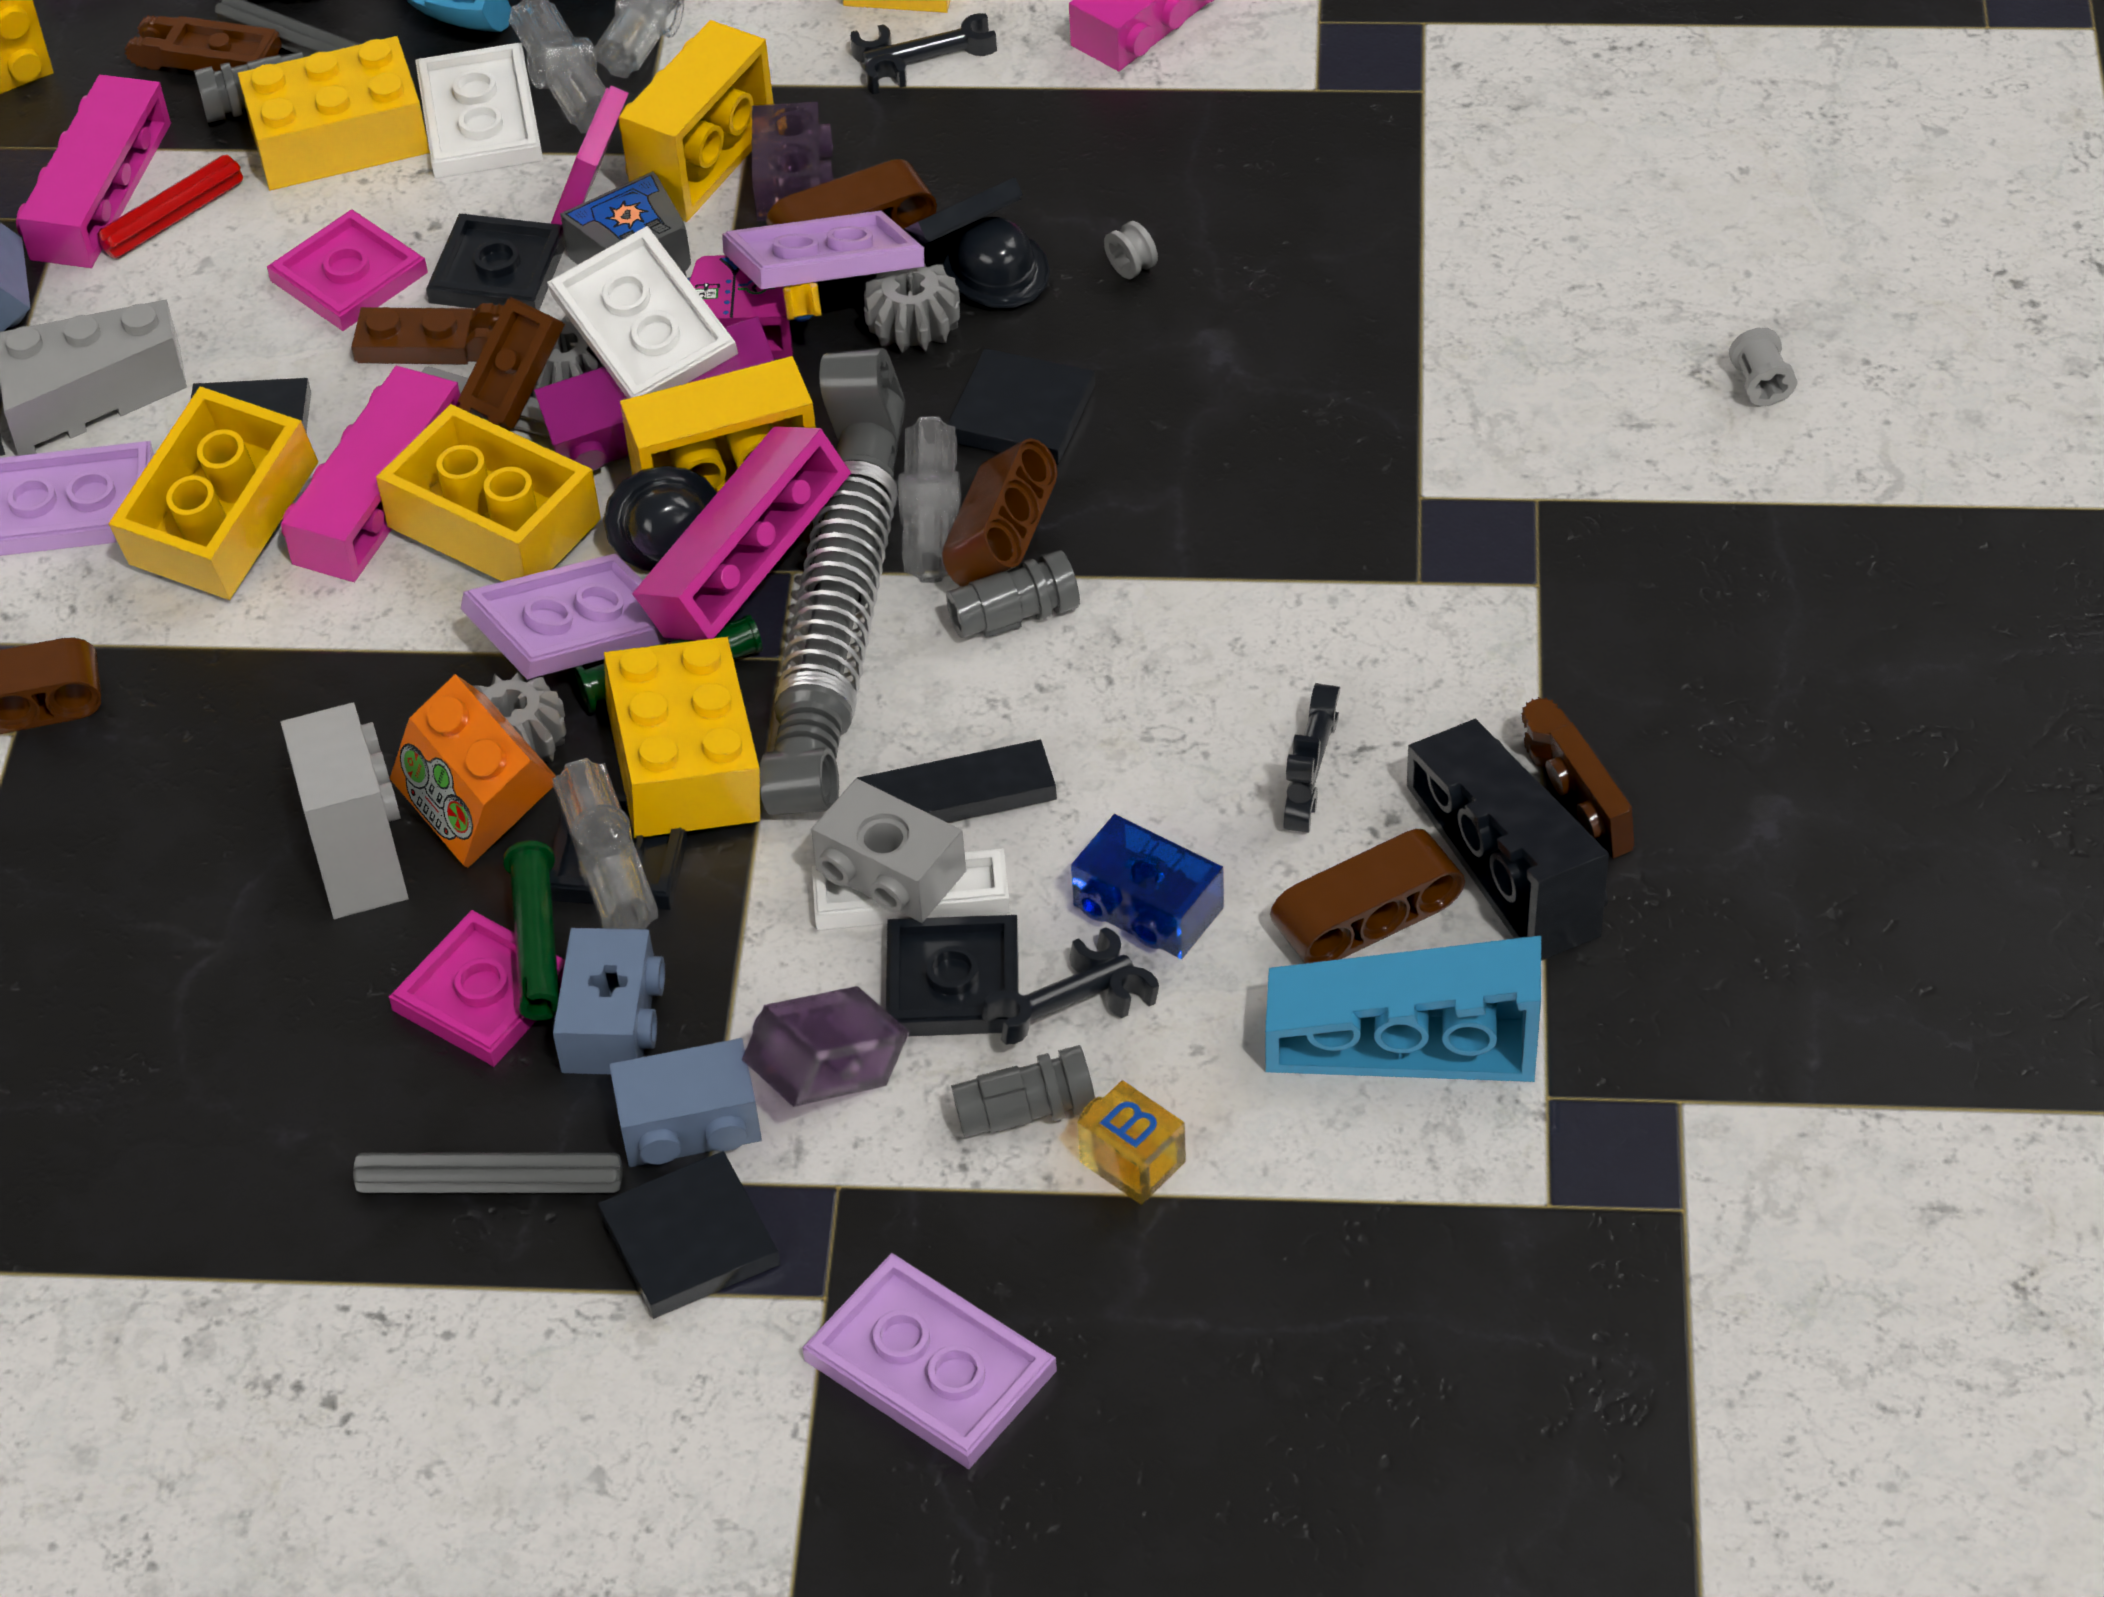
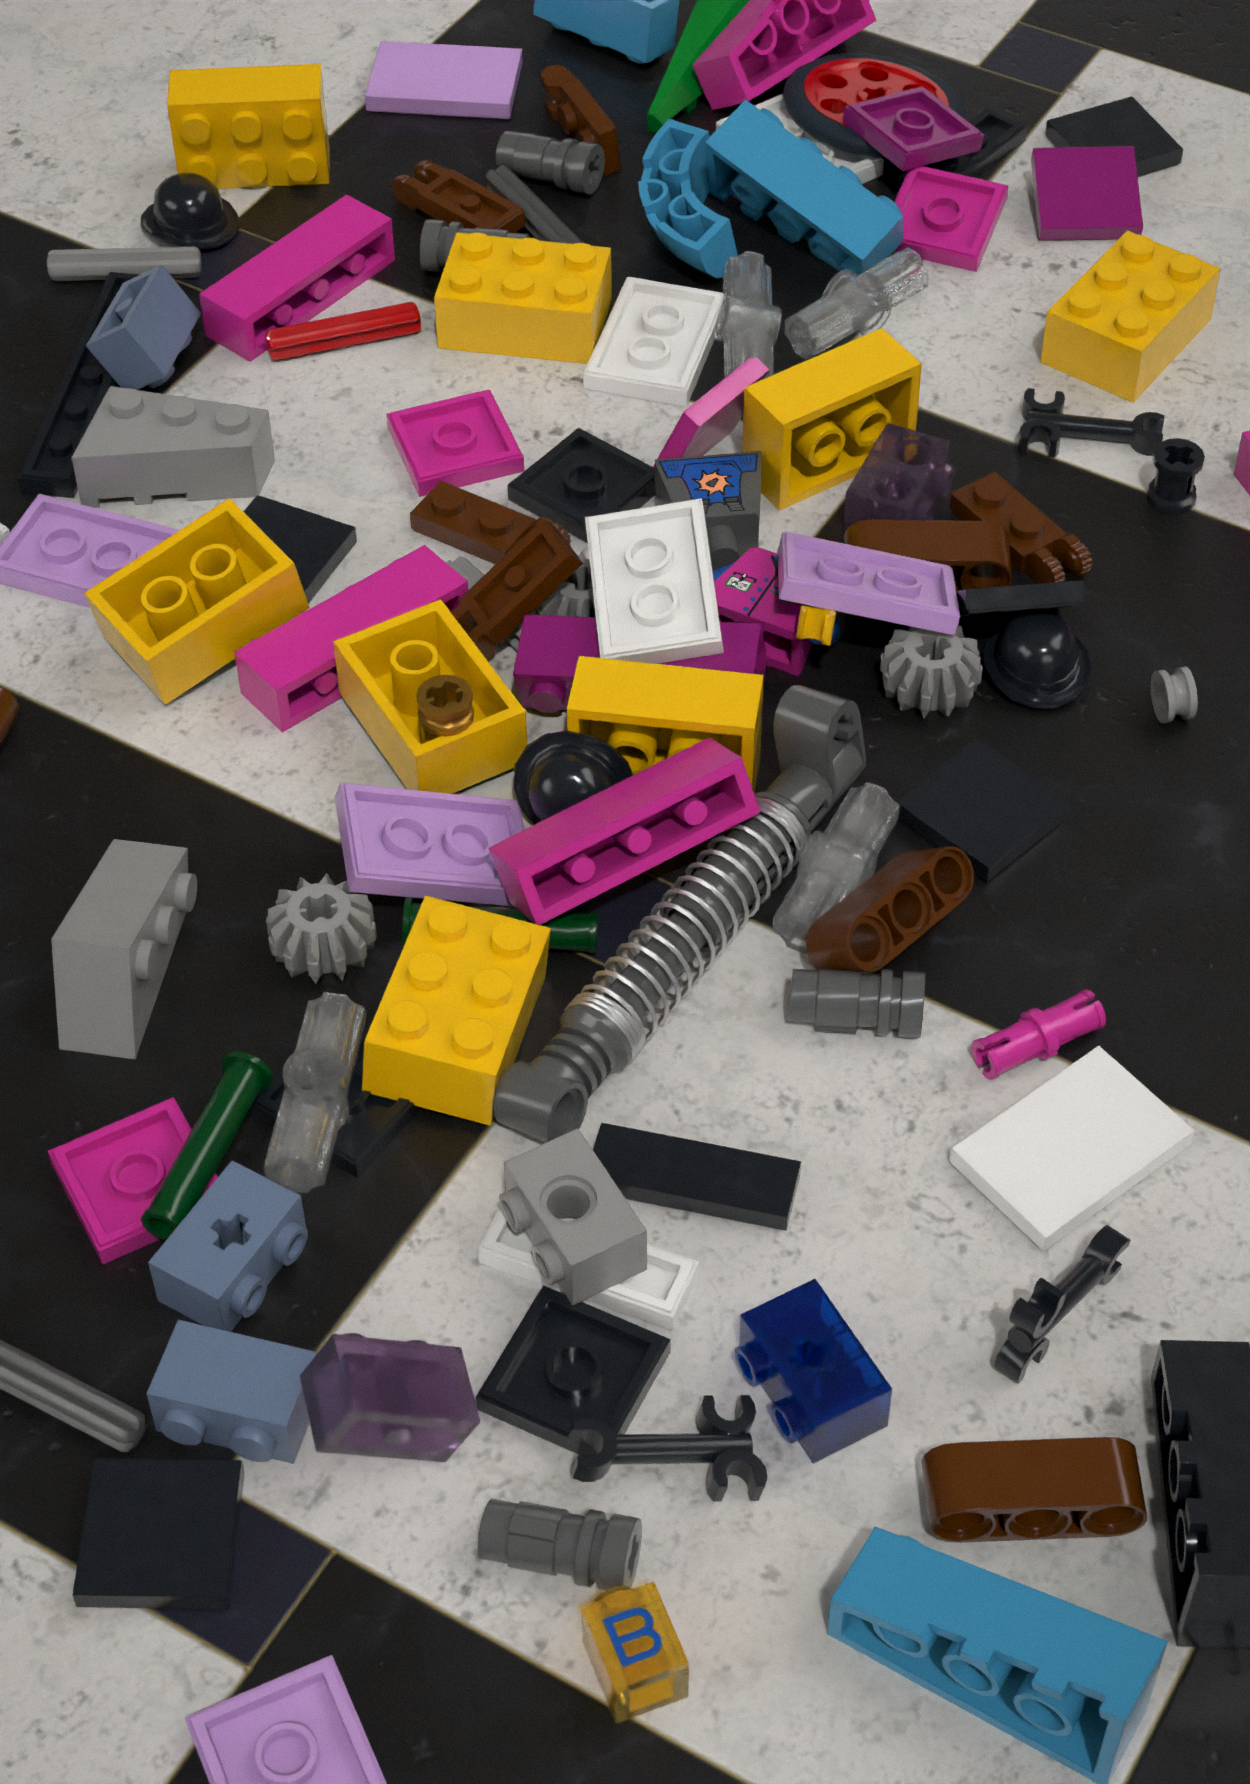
camera: 25 degrees right, 0 degrees up
orange slope [389,674,560,868] -> none
none -> pearl gold bush [416,675,474,737]
none -> reddish brown hinge [949,471,1093,584]
none -> white tile [949,1046,1195,1252]
none -> dark pink pin [971,989,1106,1080]
none -> black bush [1147,438,1205,514]

